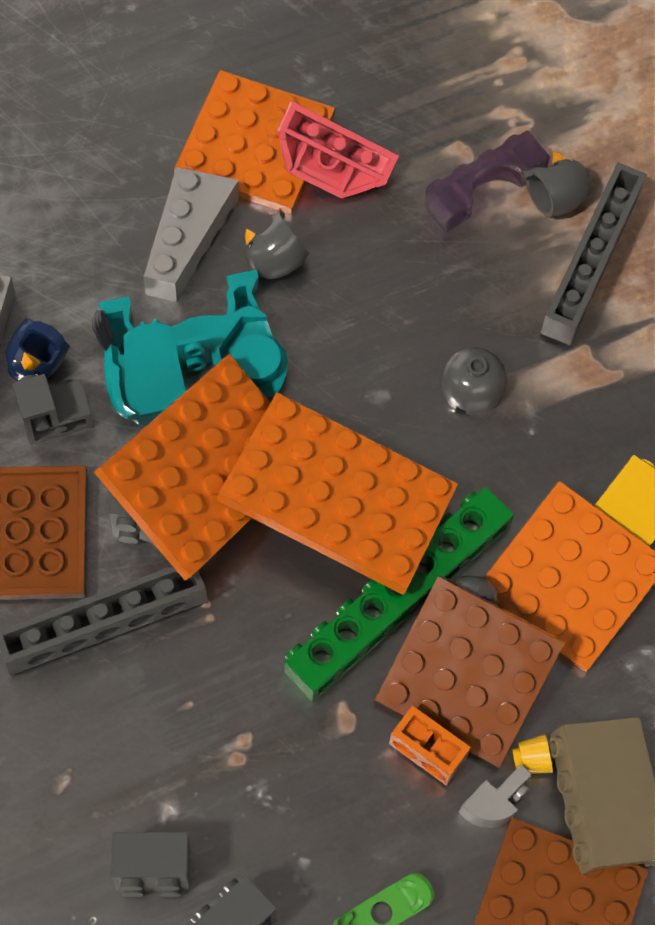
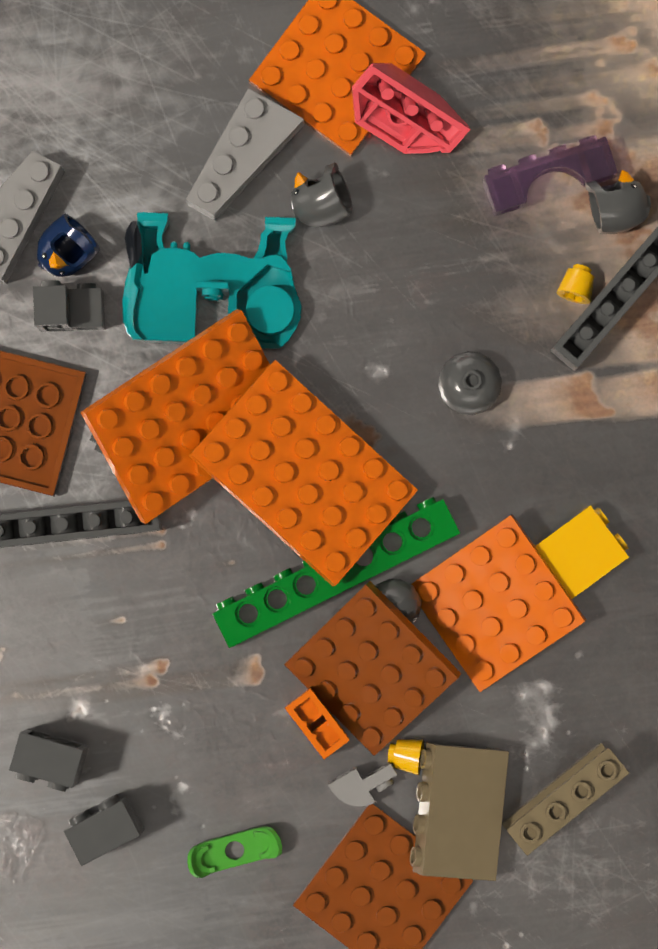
camera: 20 degrees right, 20 degrees up
none -> yellow hat [556,264,595,304]

